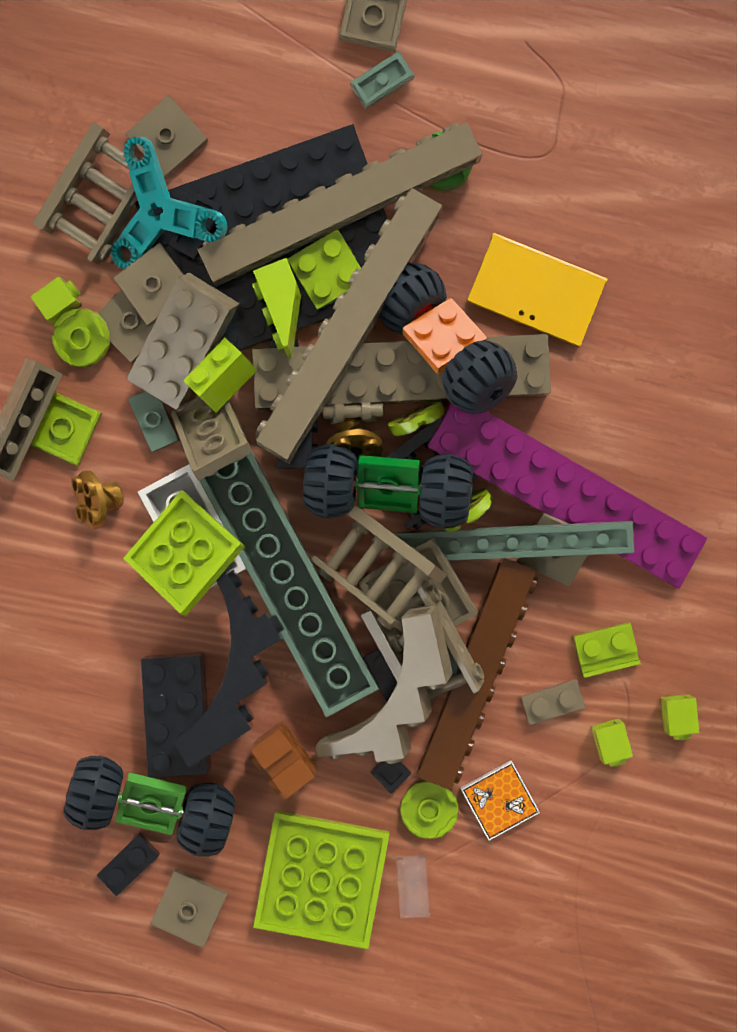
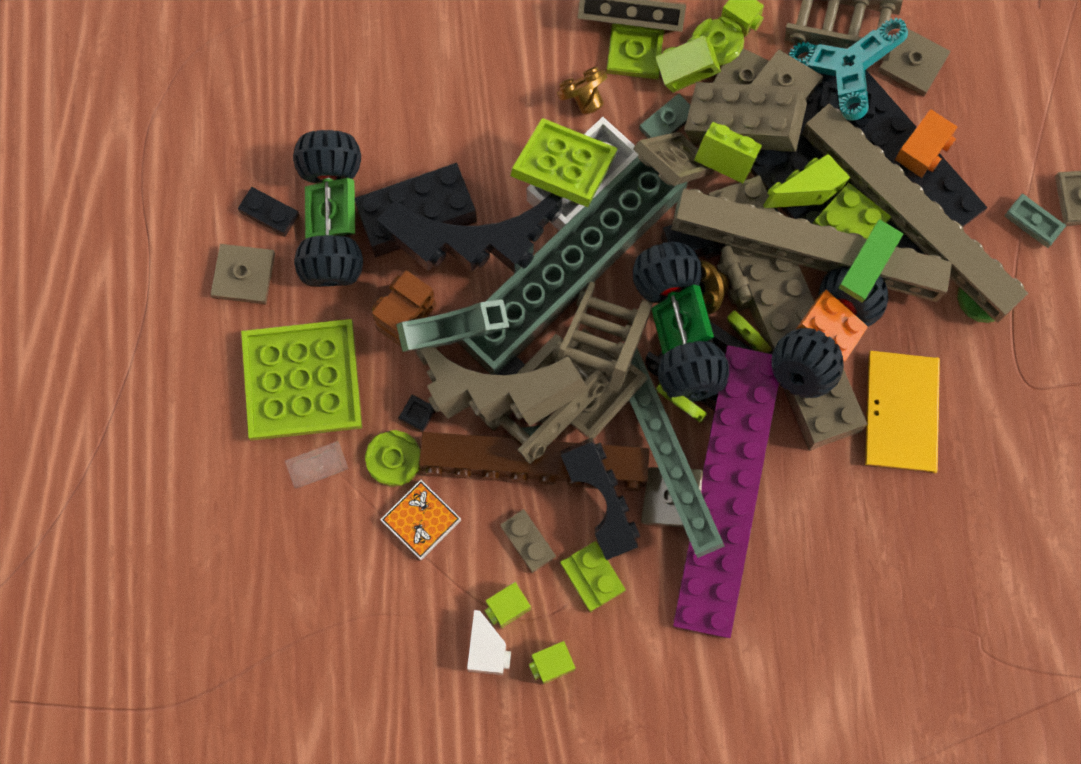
camera: 70 degrees right, 15 degrees down
none -> sand green arch [396,299,509,352]
none -> white slope [467,610,511,675]
none -> black arch [561,437,641,560]
none -> lime piece [656,35,721,93]
none -> bright green tile [838,219,903,303]
none -> orange brick [895,109,958,178]

